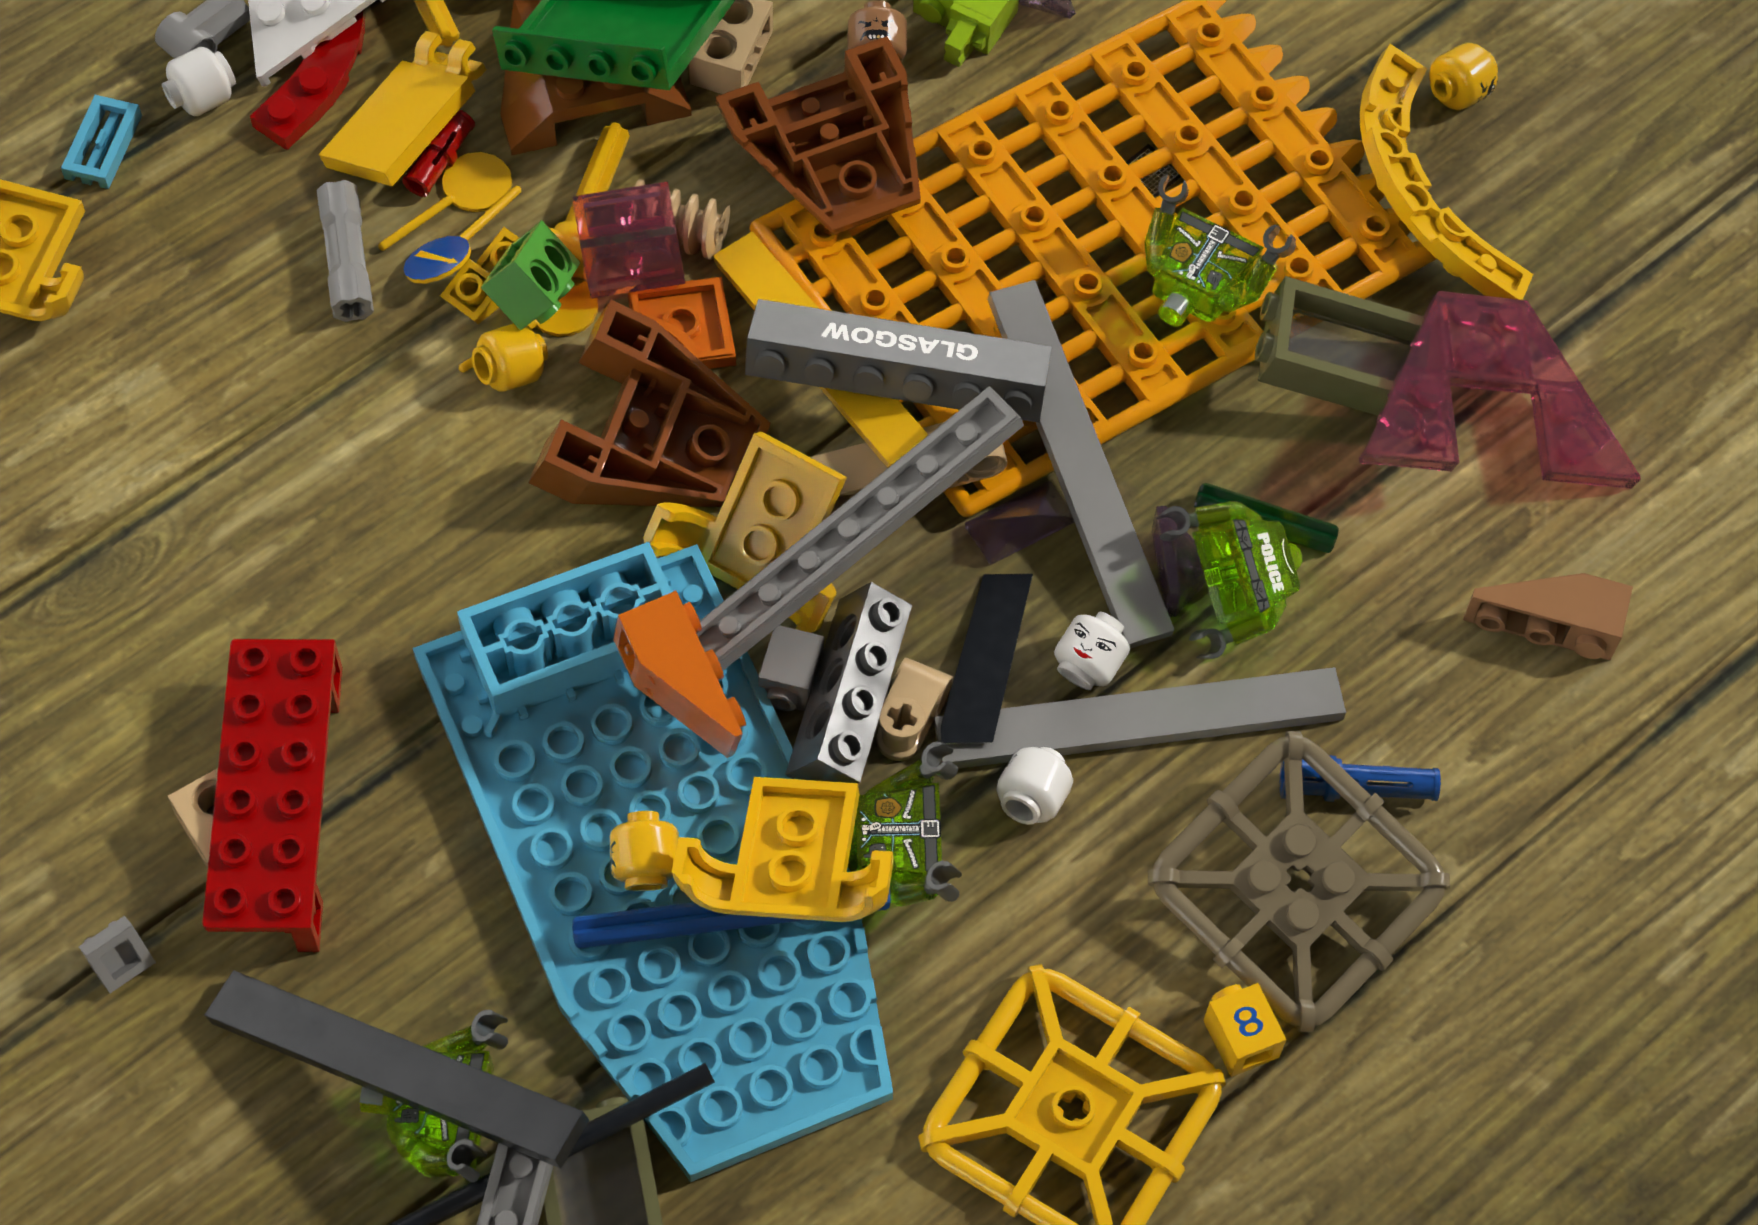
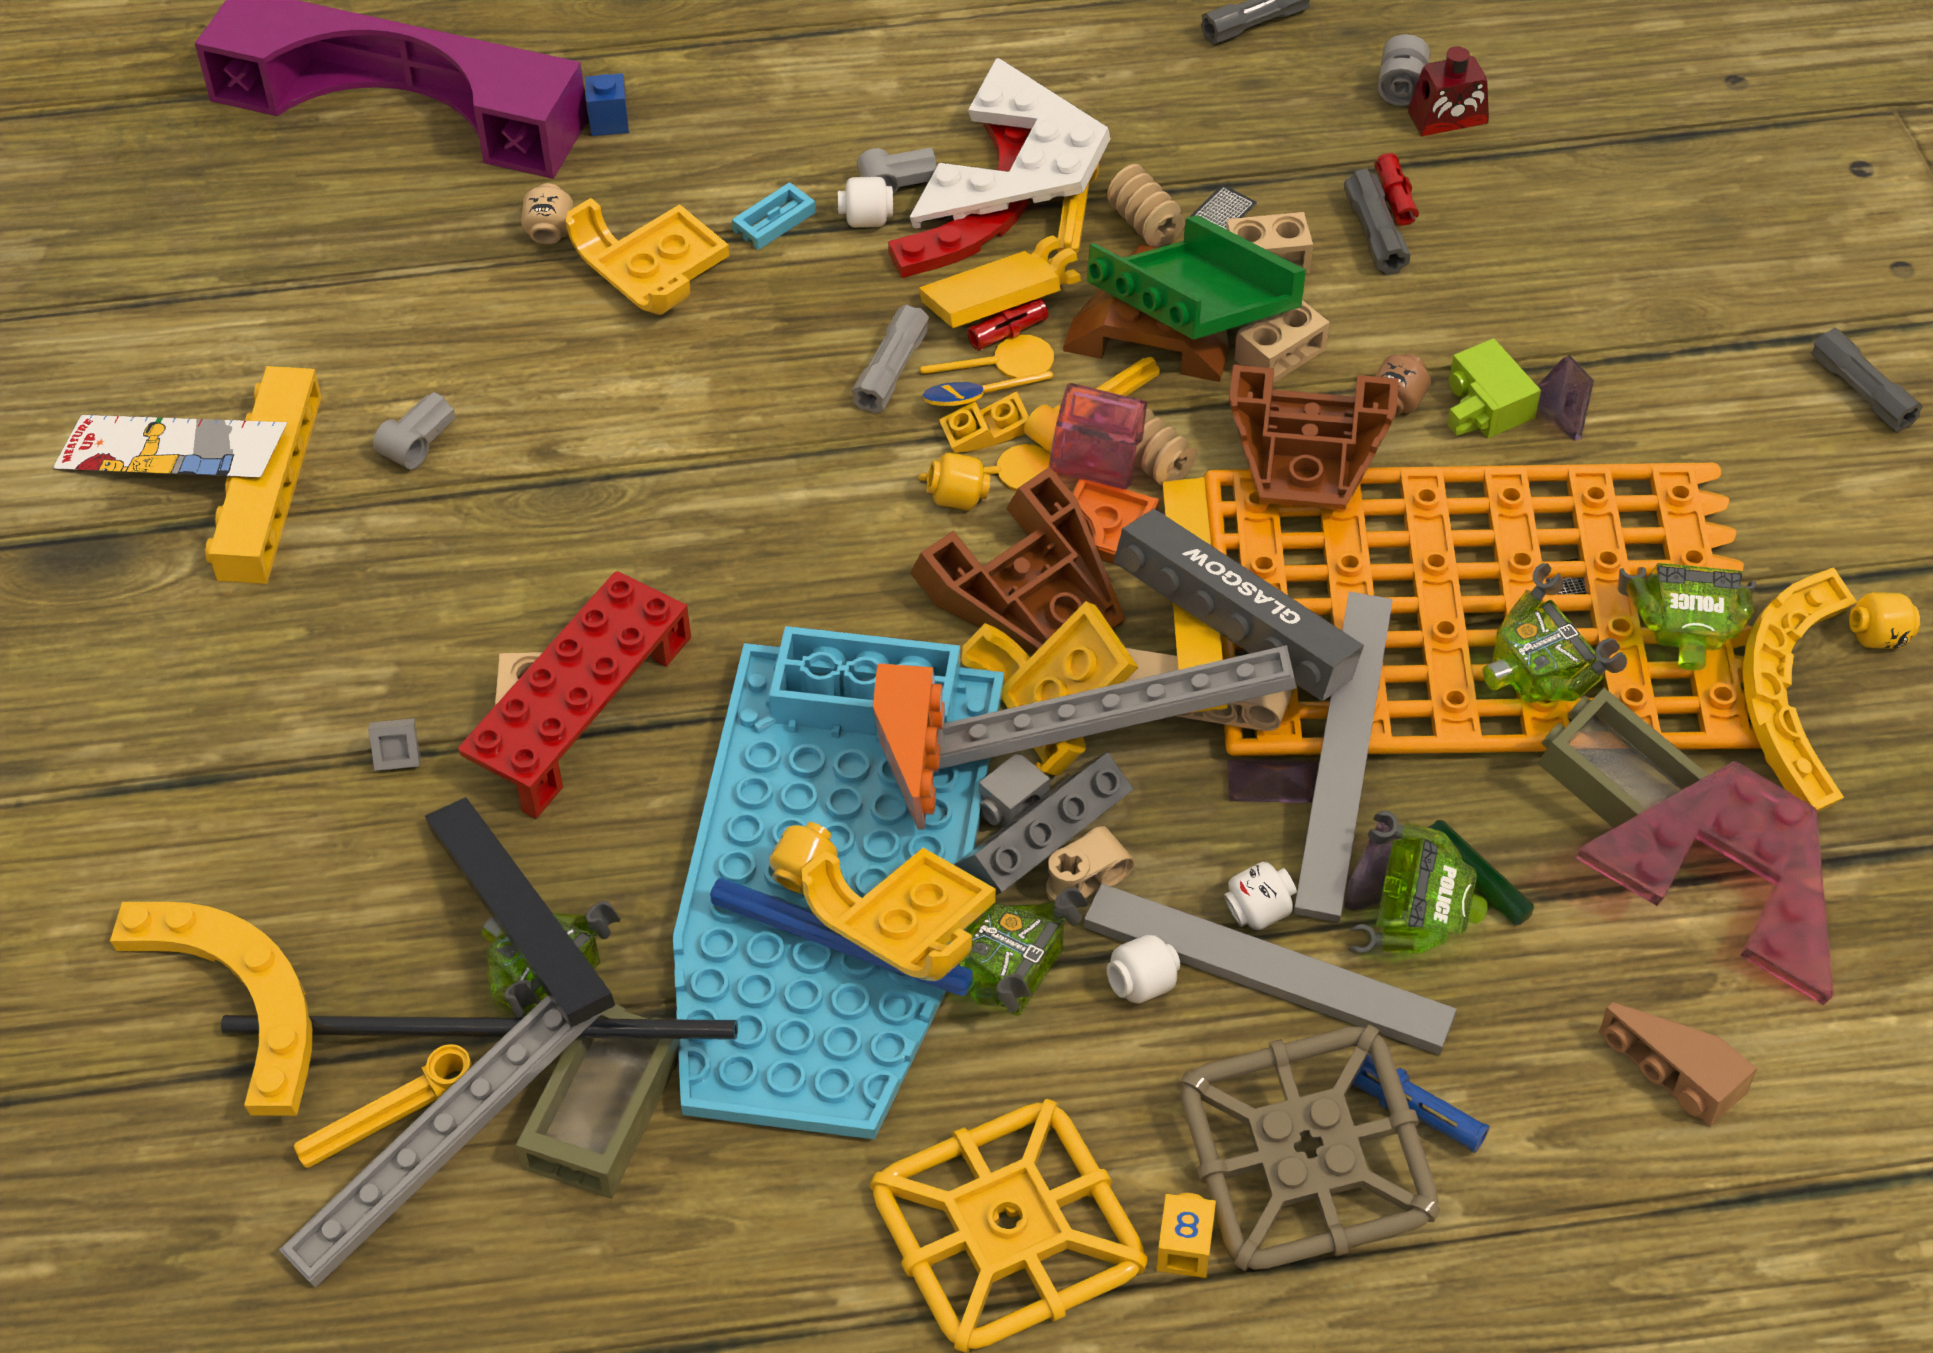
camera: 35 degrees right, 10 degrees down
bright green brick [481,220,581,330] -> none
black sticker [941,574,1033,744] -> none
none -> clear neon green torso [1617,563,1756,670]

